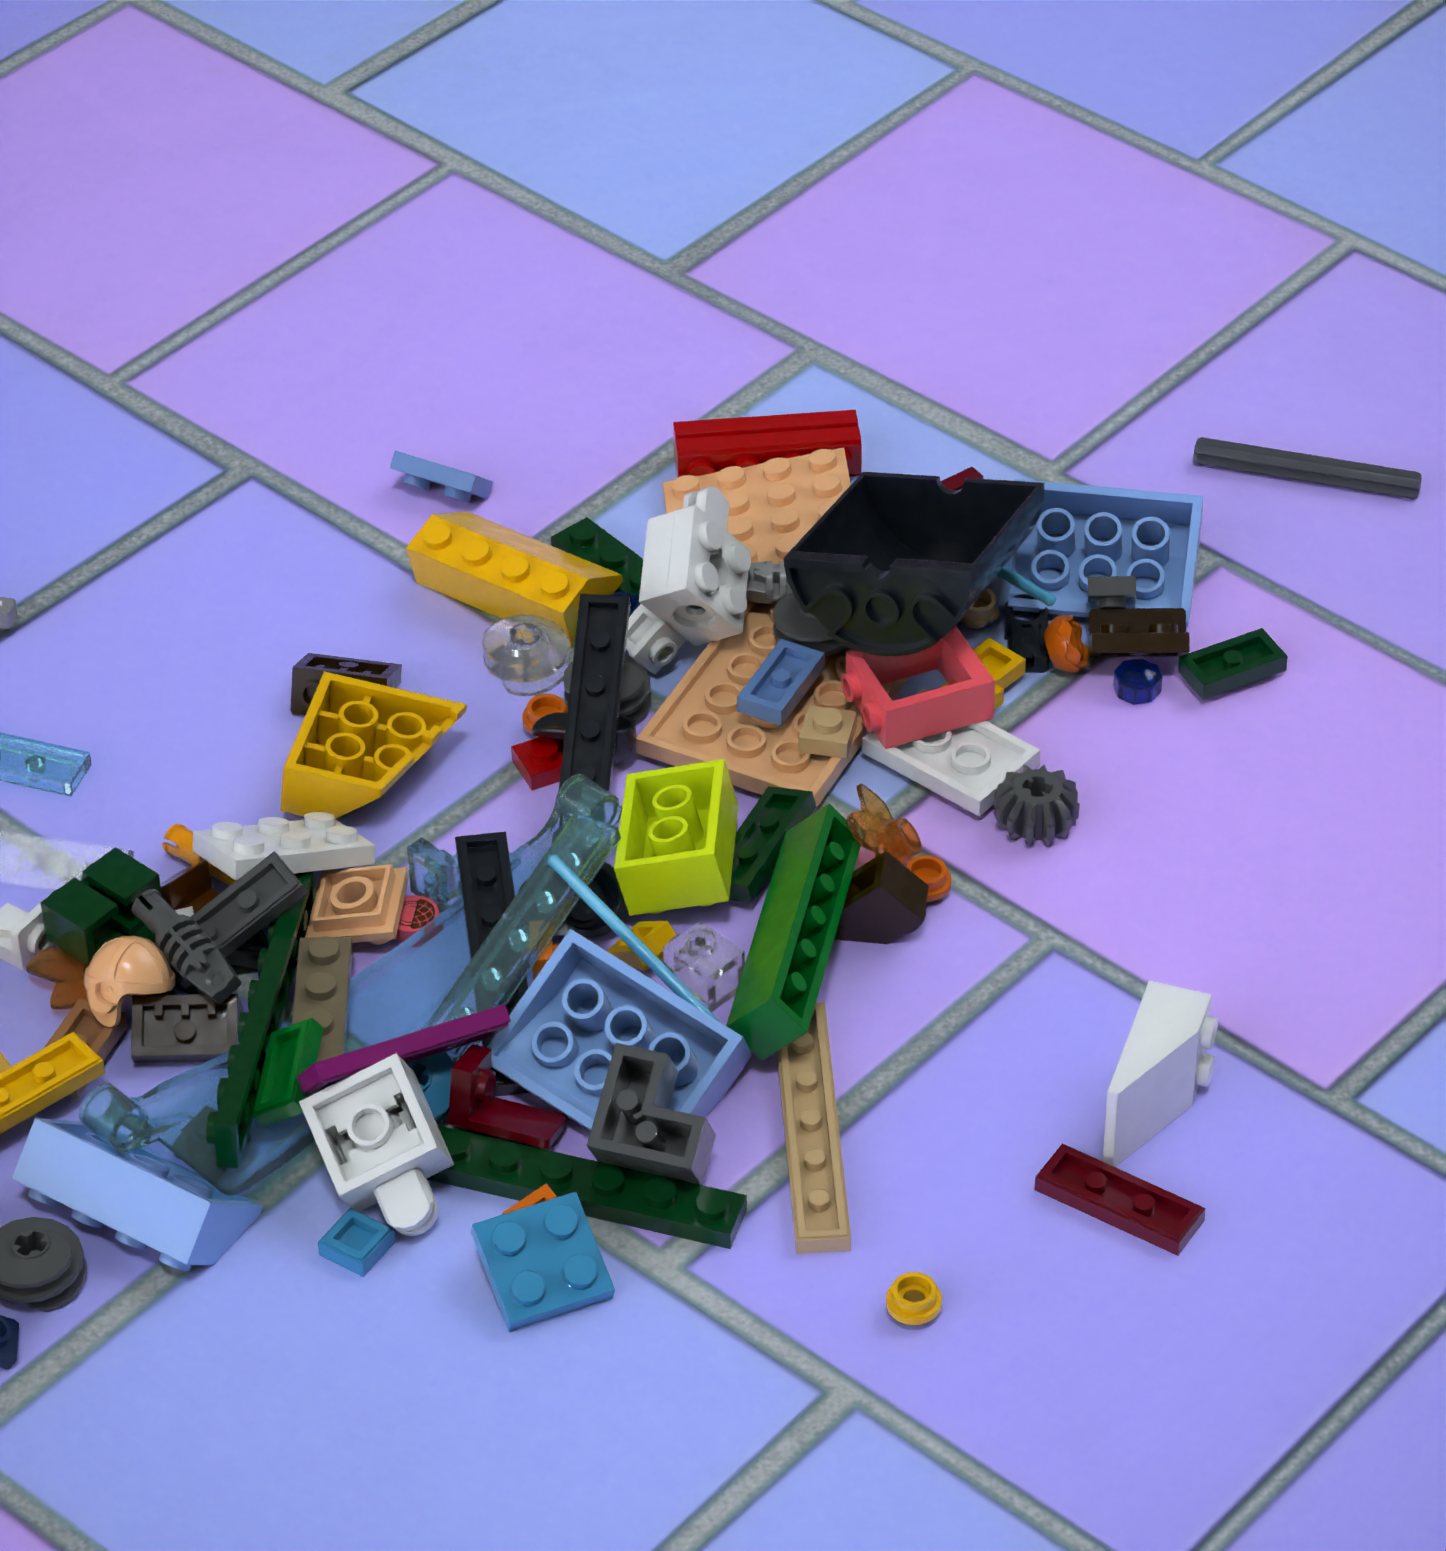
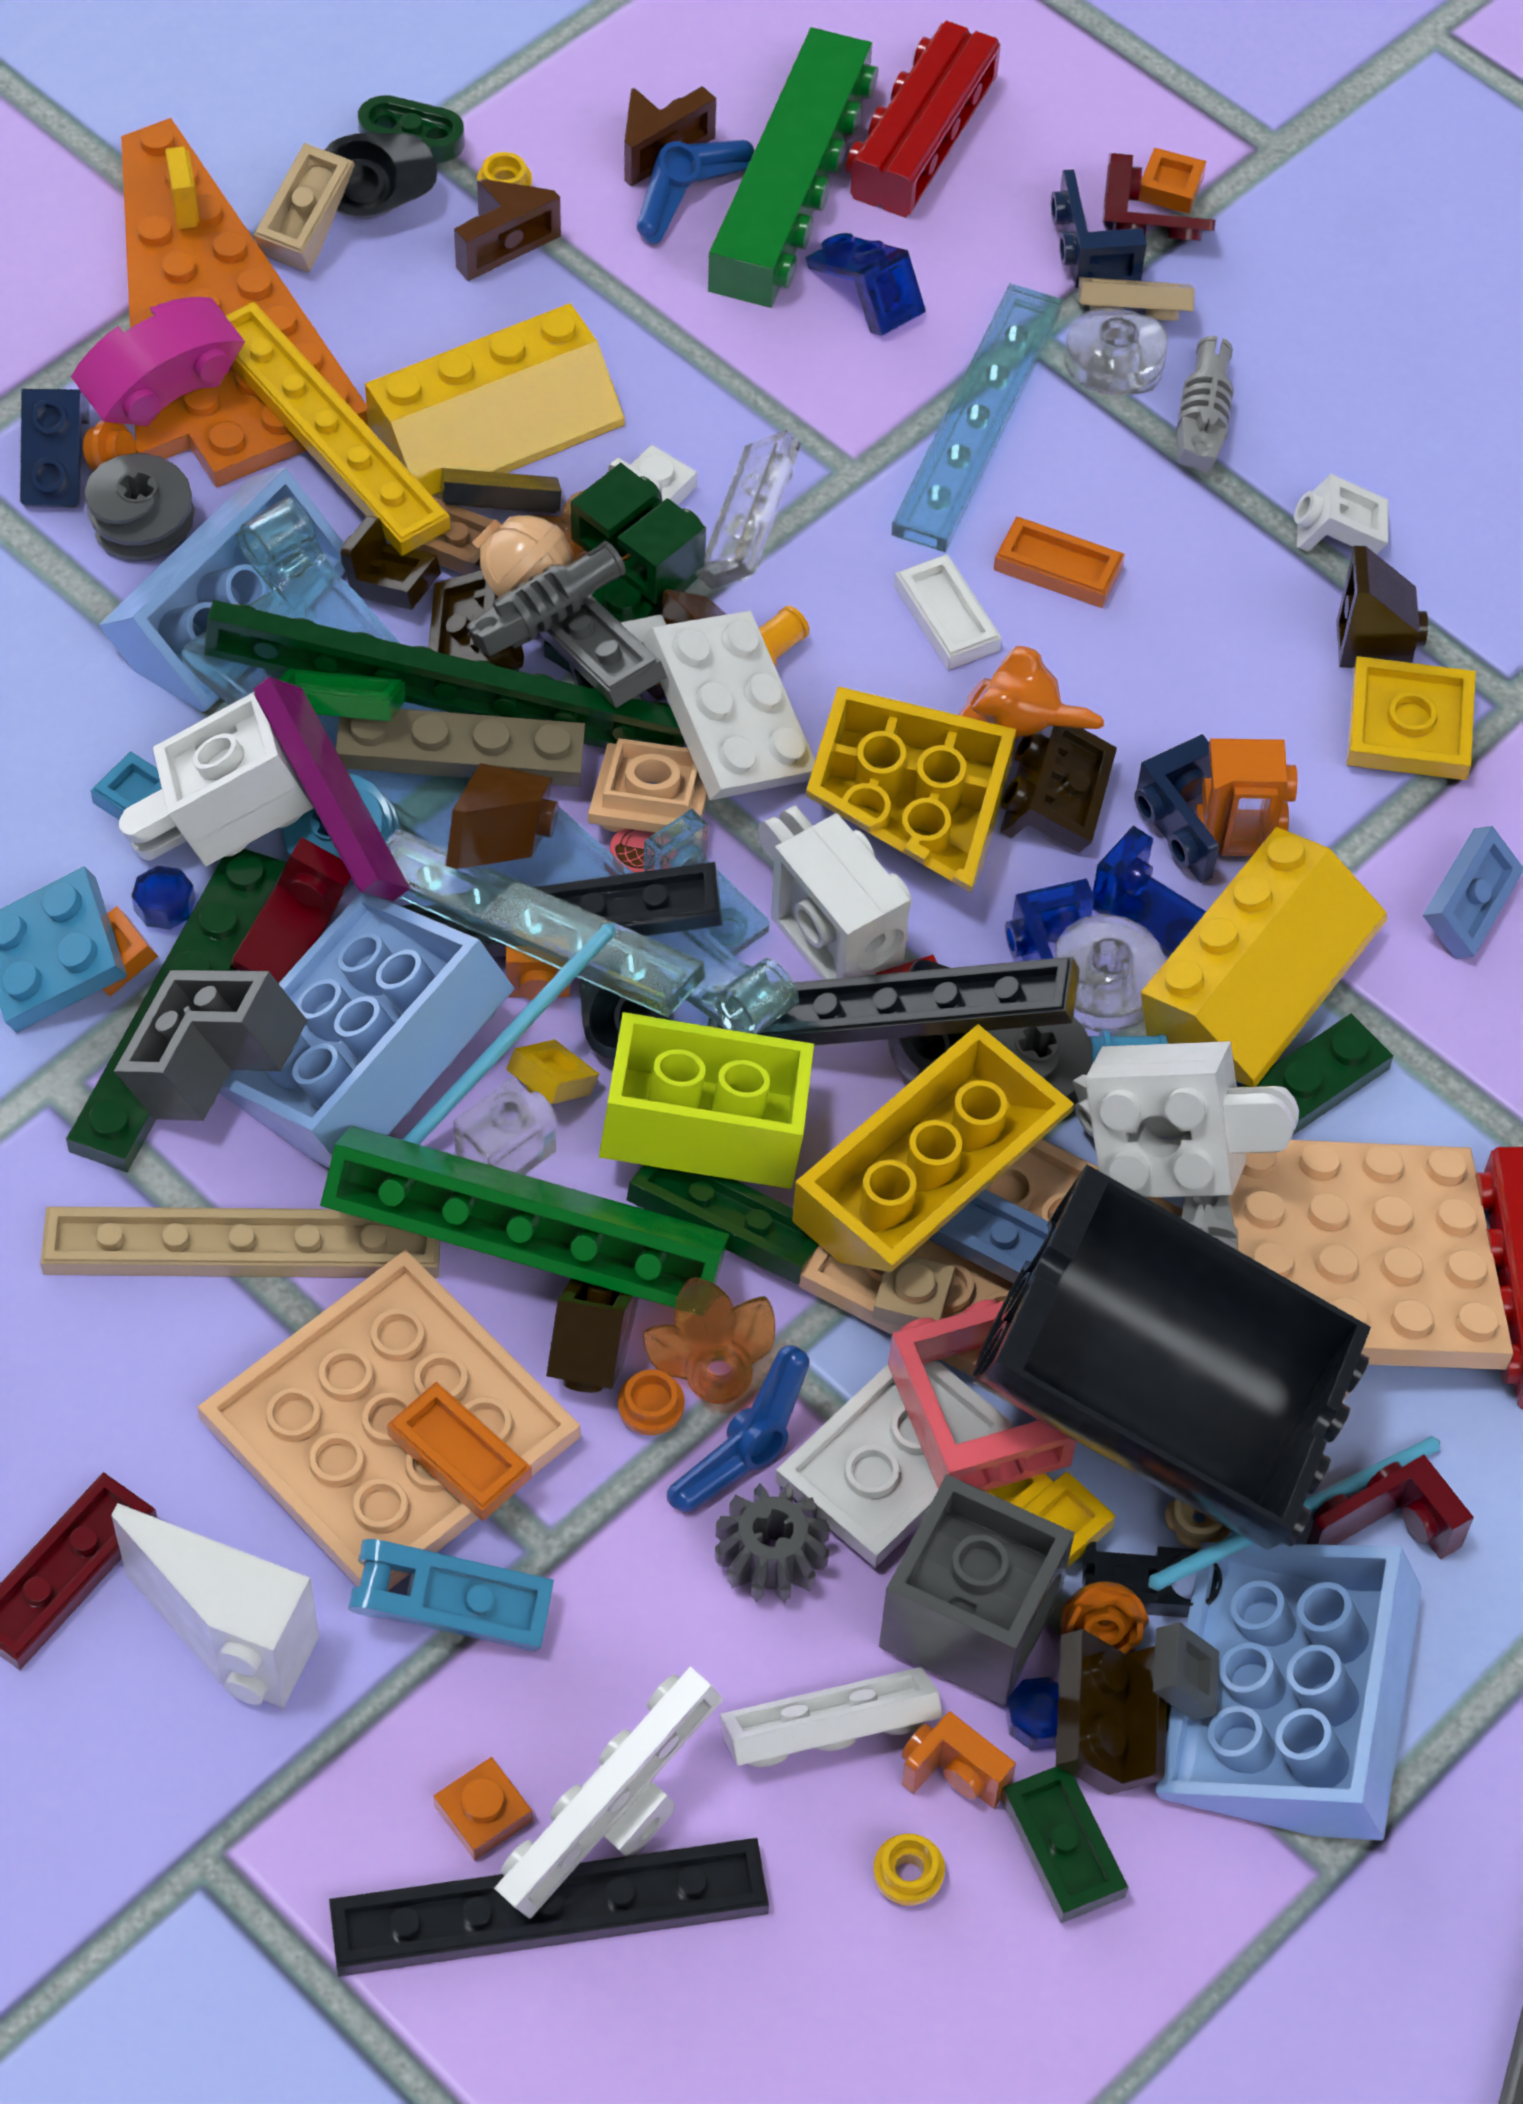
camera: 90 degrees right, 15 degrees up
none -> clear blue tile [131,866,196,930]
none -> light nougat plate [197,1249,581,1591]
none -> black tile [329,1838,769,1977]
none -> dark brown bracket [340,516,441,610]
none -> dark azure plate [348,1539,554,1652]
none -> orange tile [387,1381,532,1522]
none -> orange plate [433,1756,533,1861]
none -> black tile [440,468,562,513]
none -> reddish brown slope [445,763,559,869]
none -> white plate [494,1666,723,1919]
none -> blue piece [667,1345,810,1512]
none -> white plate [720,1667,943,1767]
none -> white brick [758,806,912,980]
none -> yellow slope [792,1024,1074,1272]
none -> yellow plate [873,1833,945,1906]
none -> dark grey brick [879,1474,1075,1706]
none -> white tile [894,554,1002,670]
none -> orange bracket [901,1710,1016,1809]
none -> orange animal [958,646,1105,740]
none -> orange tile [993,516,1125,608]
none -> clear blue bracket [1005,878,1095,961]
none -> clear blue bracket [1090,825,1206,958]
none -> dark blue bracket [1134,734,1219,883]
none -> orange window [1195,738,1298,856]
none -> white bracket [1294,474,1388,554]
none -> dark brown slope [1336,546,1428,668]
none -> yellow plate [1346,656,1476,780]

